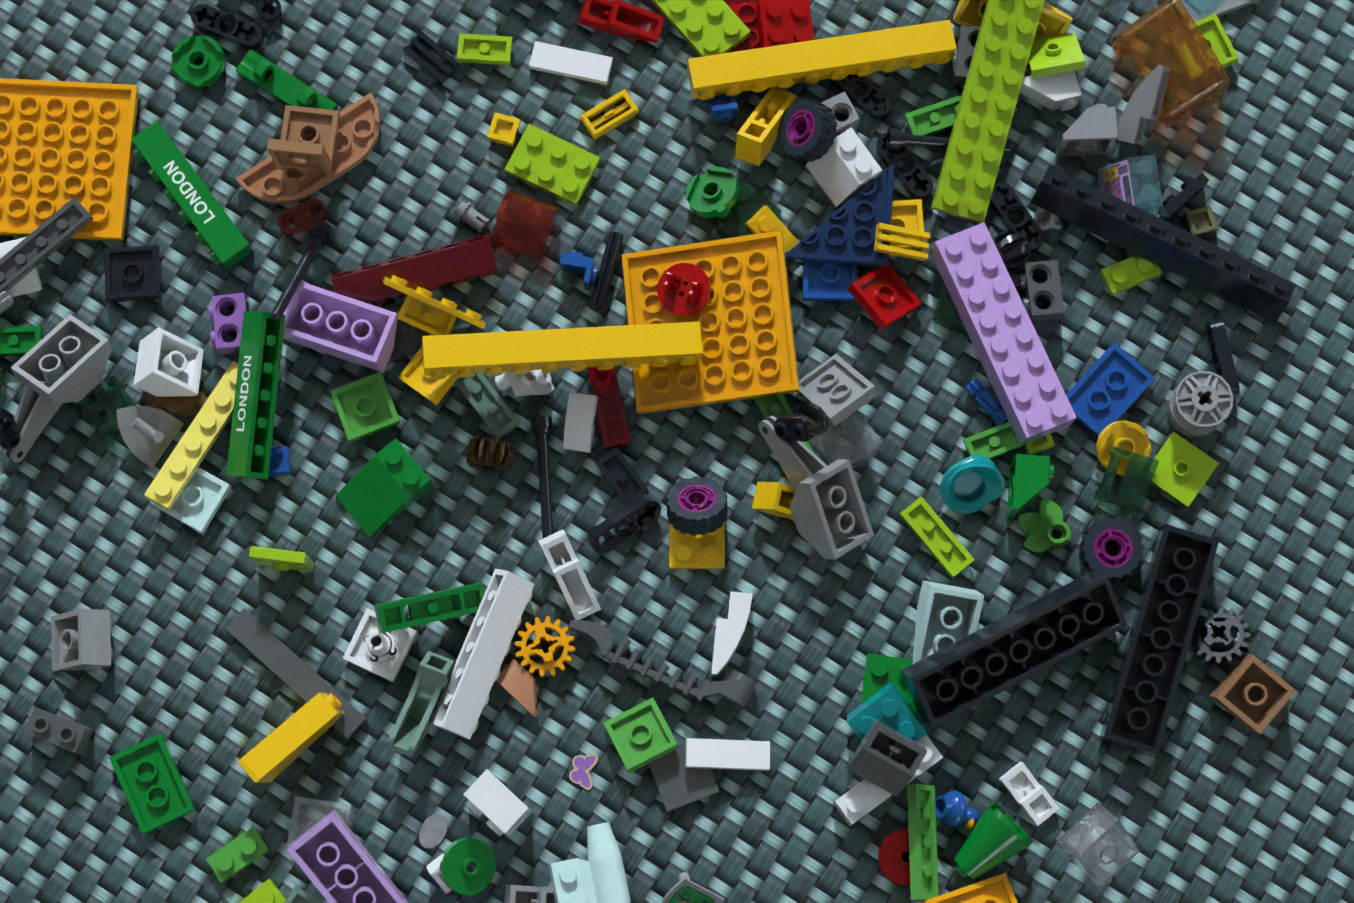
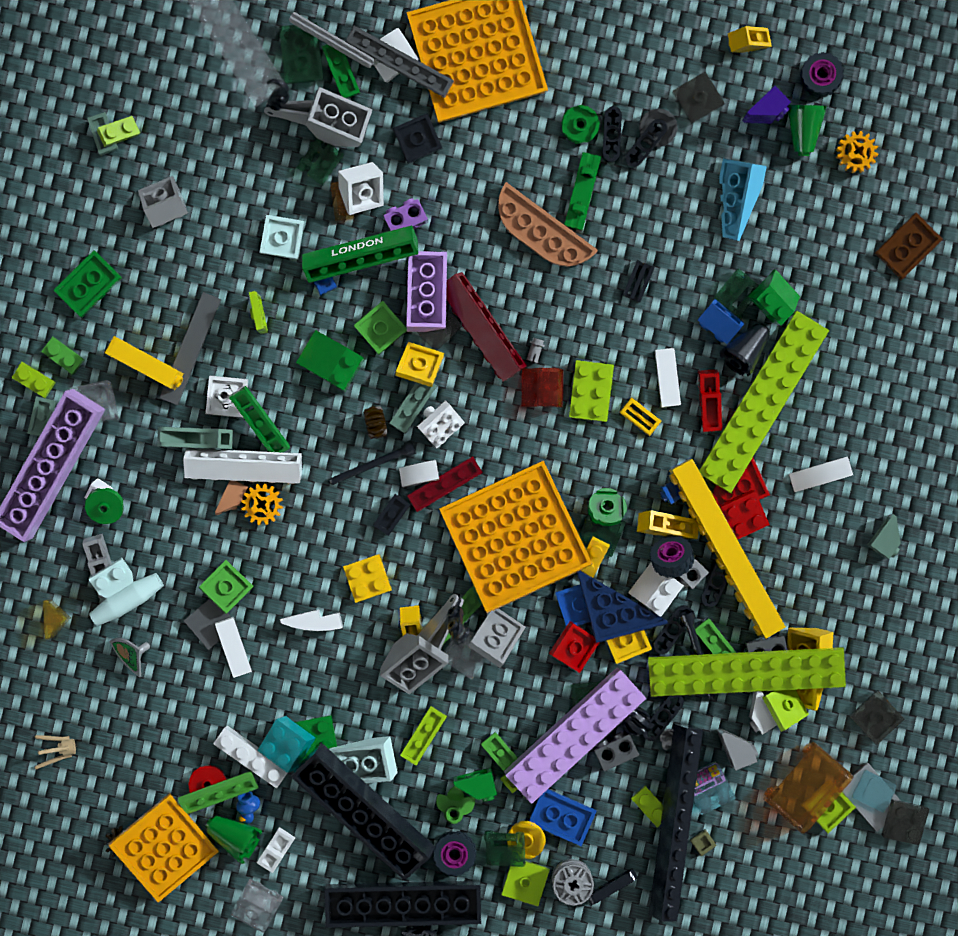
camera: 65 degrees right, 10 degrees up
dark grey brick [24,707,94,756] -> none
light grey shield [116,406,184,468] -> none
green brick [131,121,254,270] -> none
light yellow plate [144,361,238,511] -> none
medium nougat bracket [267,105,340,175] -> none
black piece [270,221,334,321] -> none
clear red beam [277,199,328,237] -> none
yellow bracket [383,275,486,335] -> none
flat silver sticker [419,814,447,849] -> none
yellow brick [422,322,703,379] -> none
lime plate [457,33,513,66] -> none
white brick [463,769,532,837] -> none
yellow plate [487,112,521,147] -> none
white slope [538,529,601,620] -> none
blue bracket [560,251,599,291] -> none
dark grey piece [568,620,757,708] -> none
medium lavender sticker [569,754,598,790] -> none
black beam [587,495,661,554] -> none
black axle [591,231,623,309] -> none
red plate [657,262,711,317] -> none
black wheel [666,477,728,536] -> none
dark grey slope [846,718,927,797] -> none
yellow tile [874,223,930,261] -> none
teal piece [940,455,1006,514] -> none
blue axle [965,378,1008,426] -> none
light grey slope [1117,65,1171,145] -> none
black plate [1159,173,1209,222] -> none

